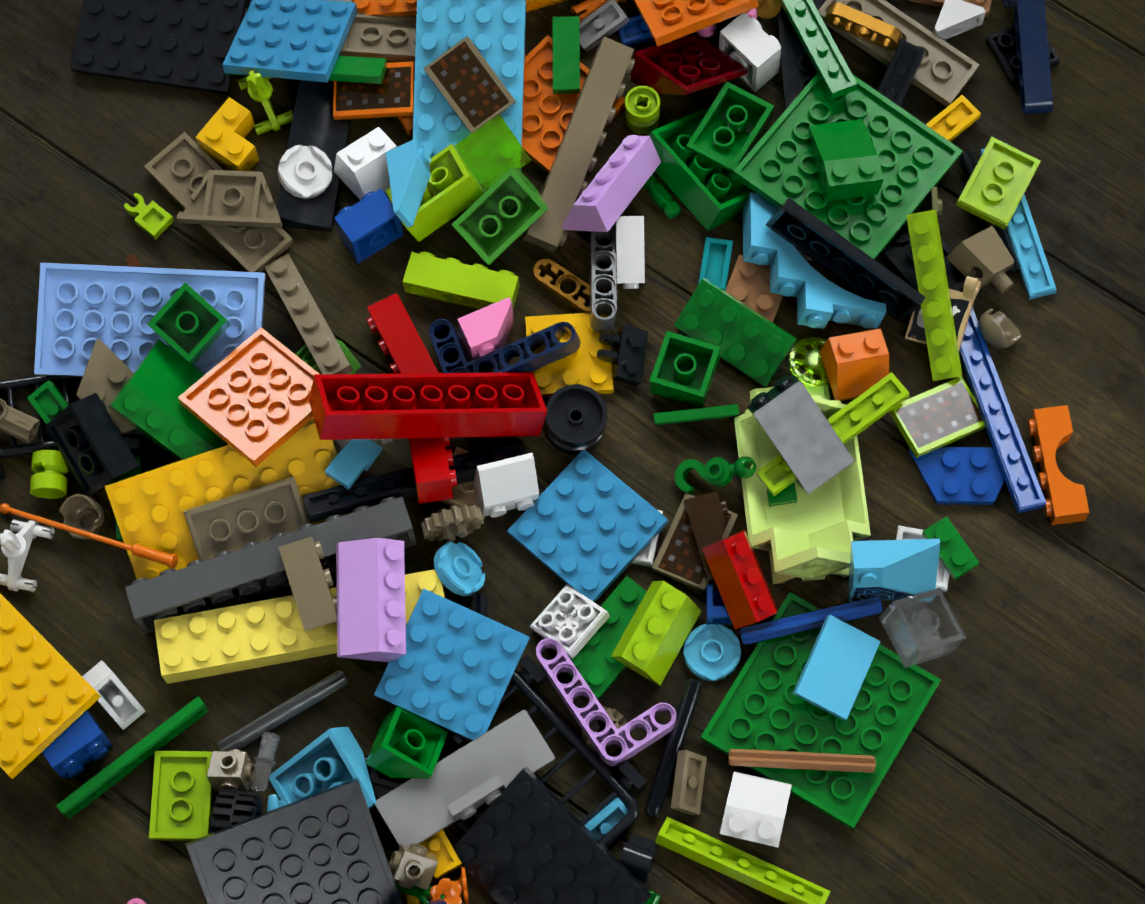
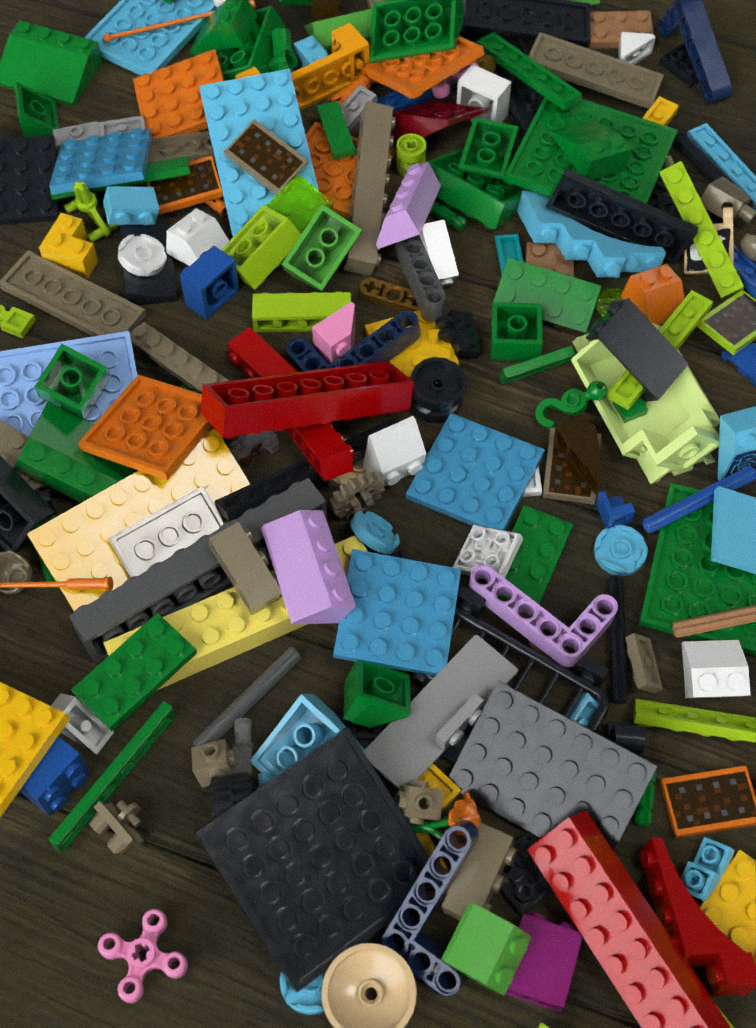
camera: 20 degrees left, 10 degrees down
lime plate [149,751,213,841] -> none
dark tan wing [177,170,283,228] -> none
medium azure slope [324,439,383,490] -> none
medium azure slope [386,139,431,228] -> none
lime slope [611,581,701,686] -> none
red slope [702,530,778,629] -> none
pearl gold beam [825,2,903,50] -> none
black tile [877,39,927,107] -> none
lime tile [956,137,1041,230] -> none
none -> green plate [71,613,197,732]
none -> dark tan hips [89,800,145,855]
none -> medium azure brick [103,186,159,225]

